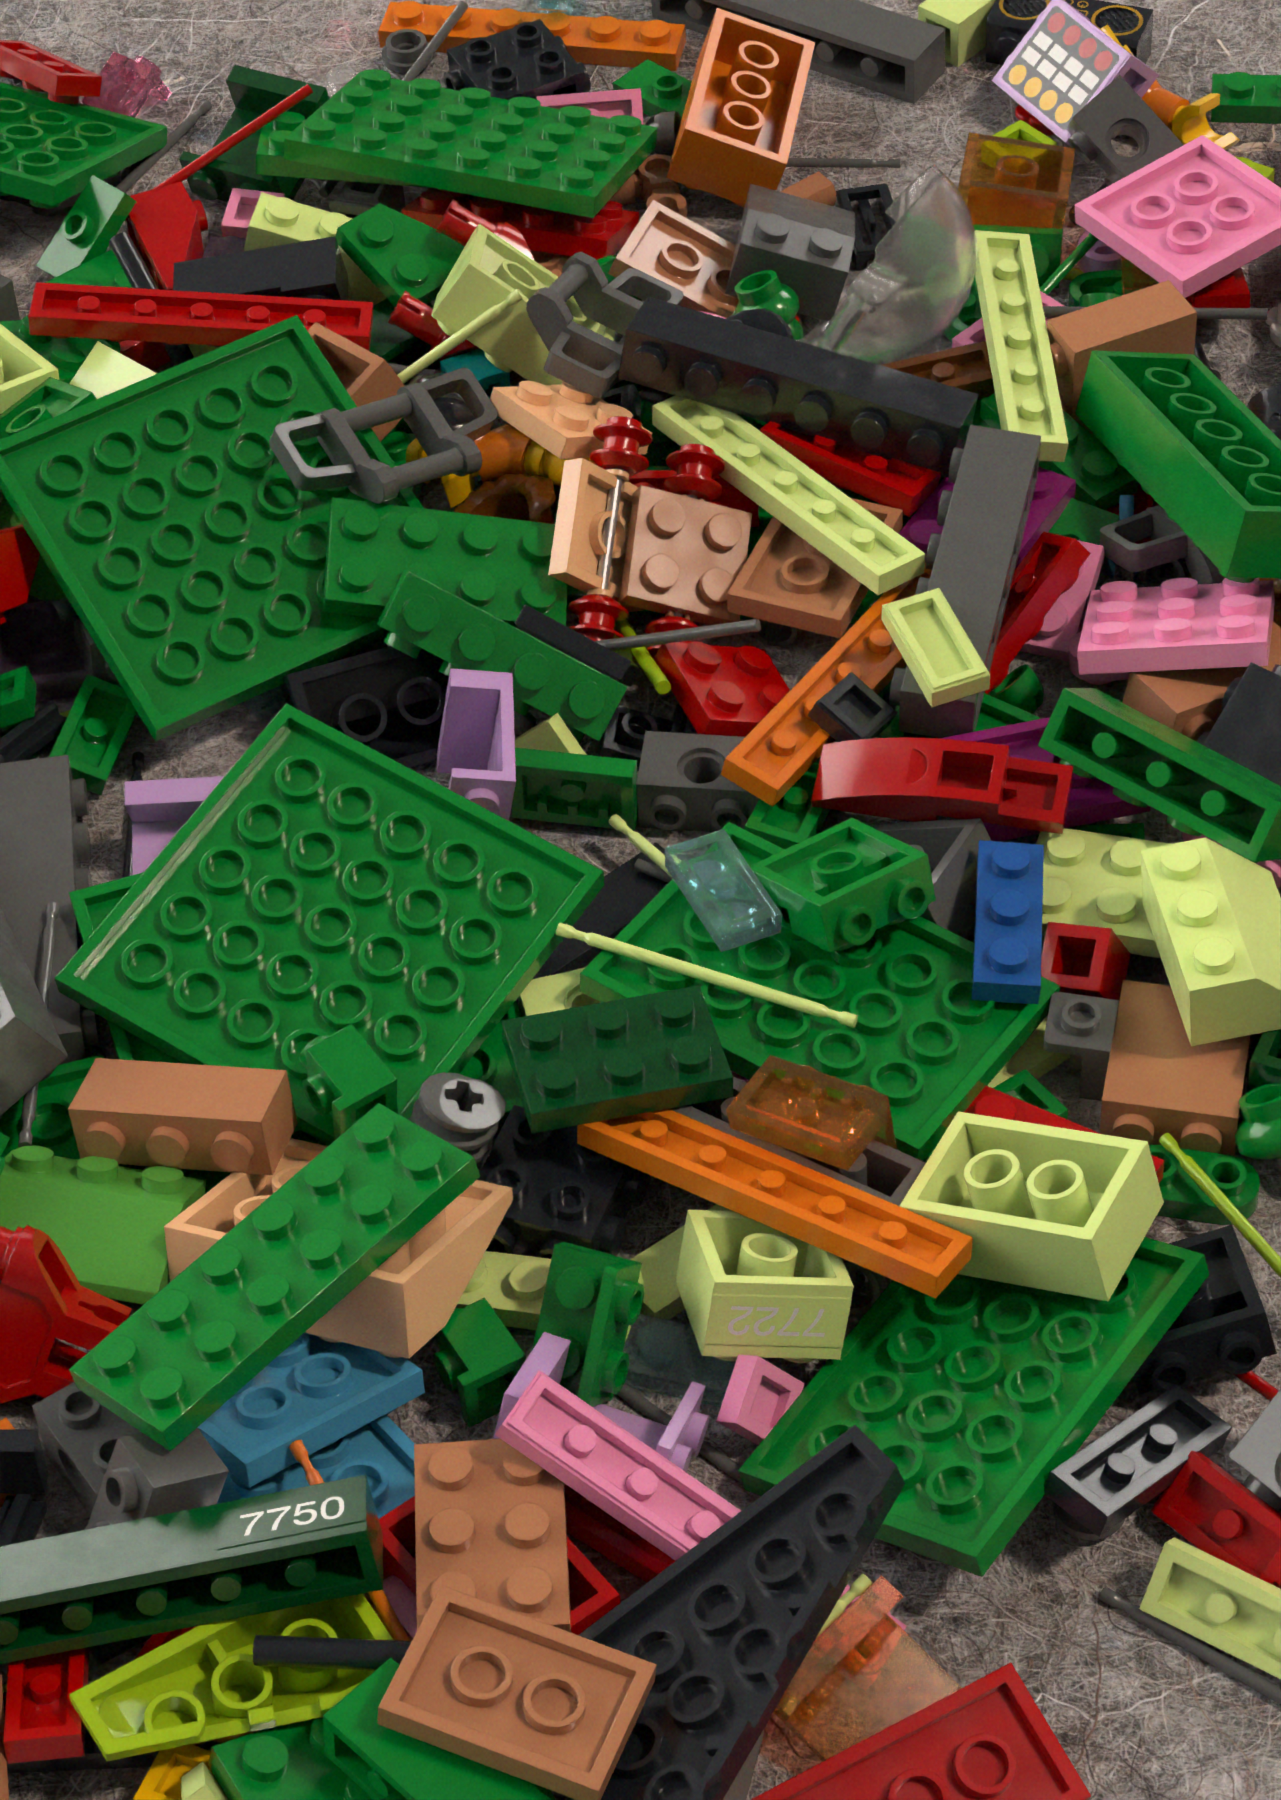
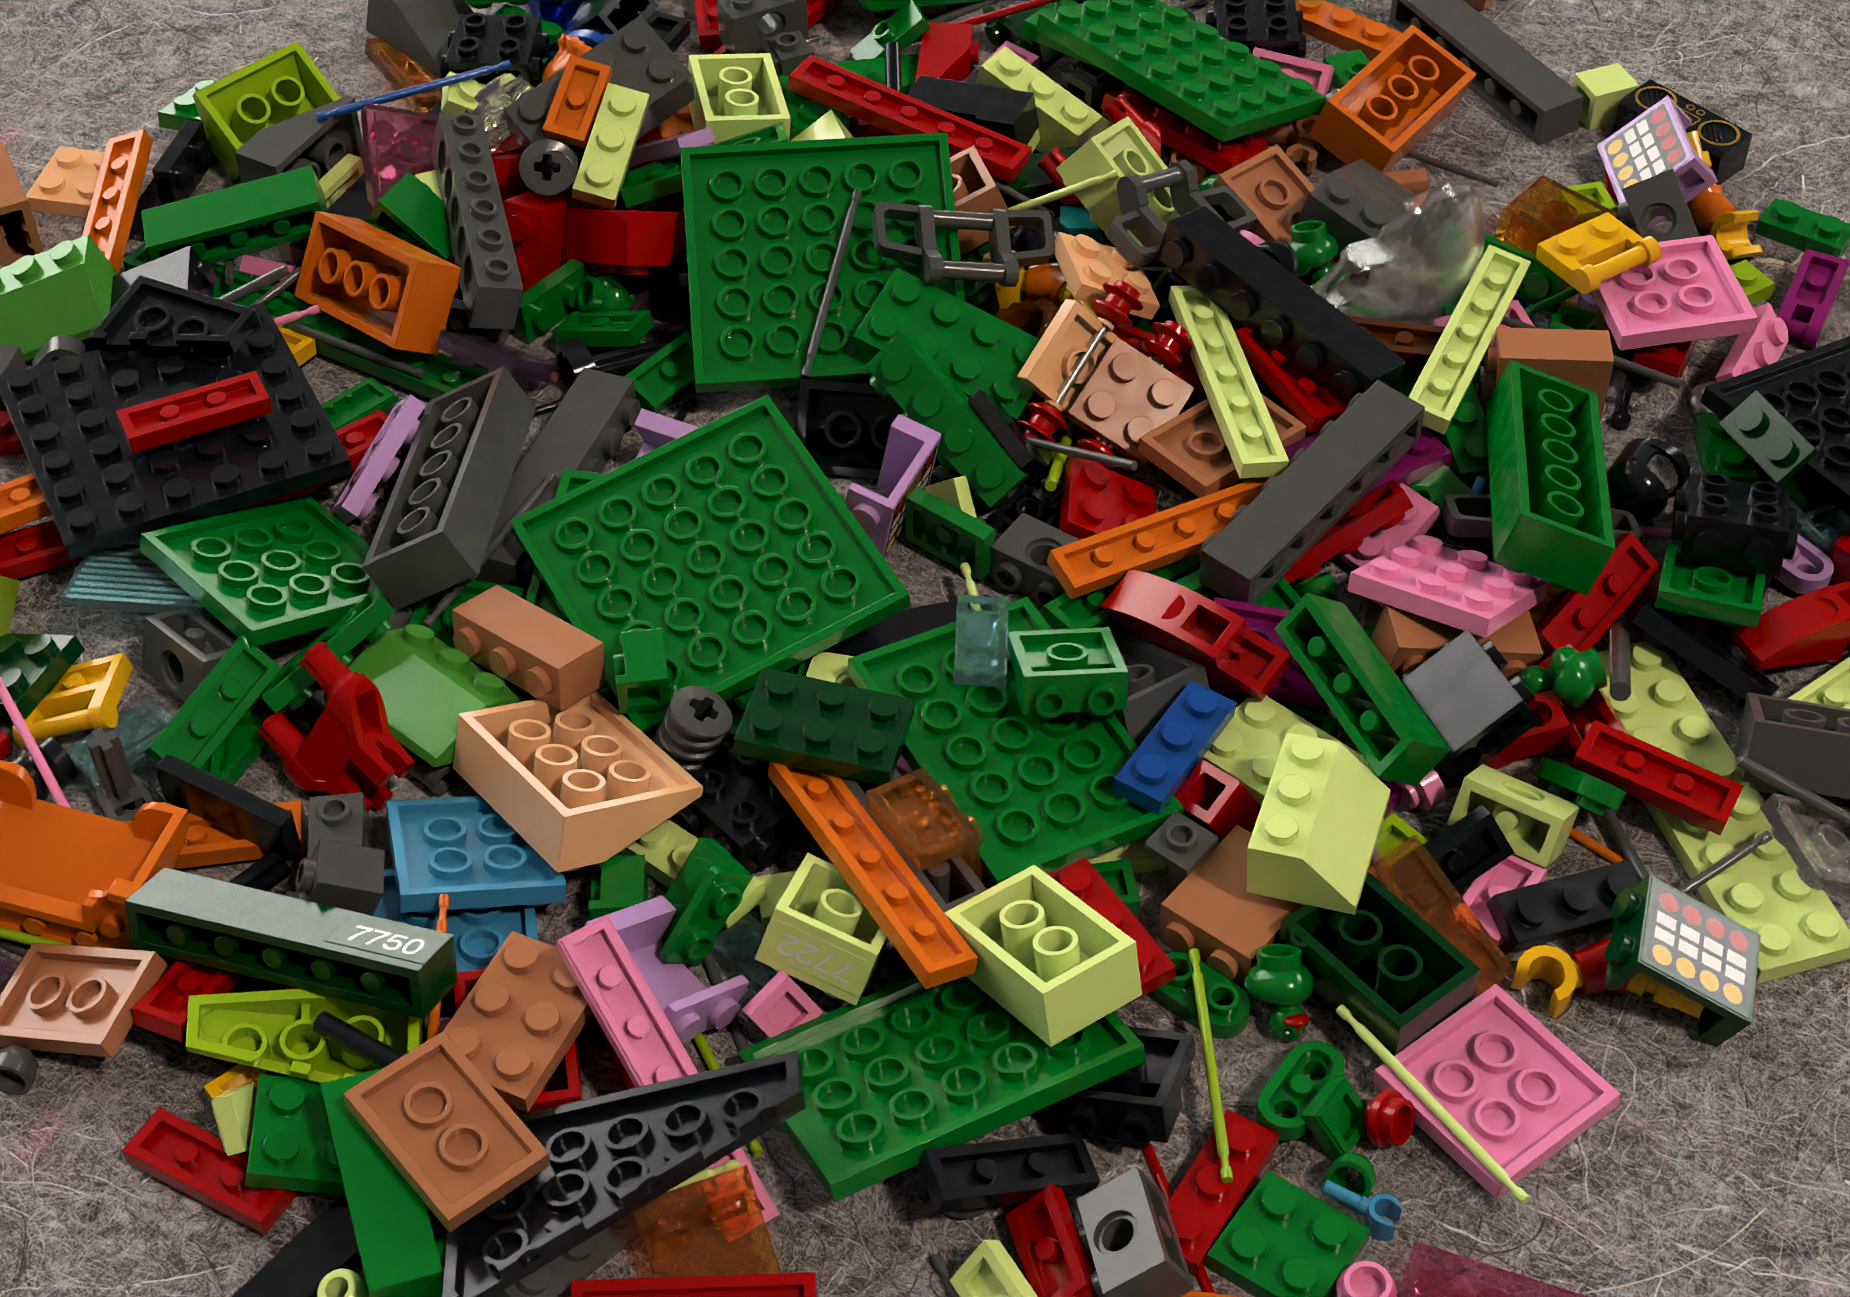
camera: 25 degrees right, 0 degrees up
green plate [69,1103,480,1451] -> none
green wing [336,203,464,307] -> none
yellowish green piece [556,923,858,1028] -> none
black tile [808,672,898,742] -> none
yellowish green tile [881,588,990,708] -> none
none -> dark grey piece [801,189,862,379]
none -> yellow plate [1536,212,1661,294]

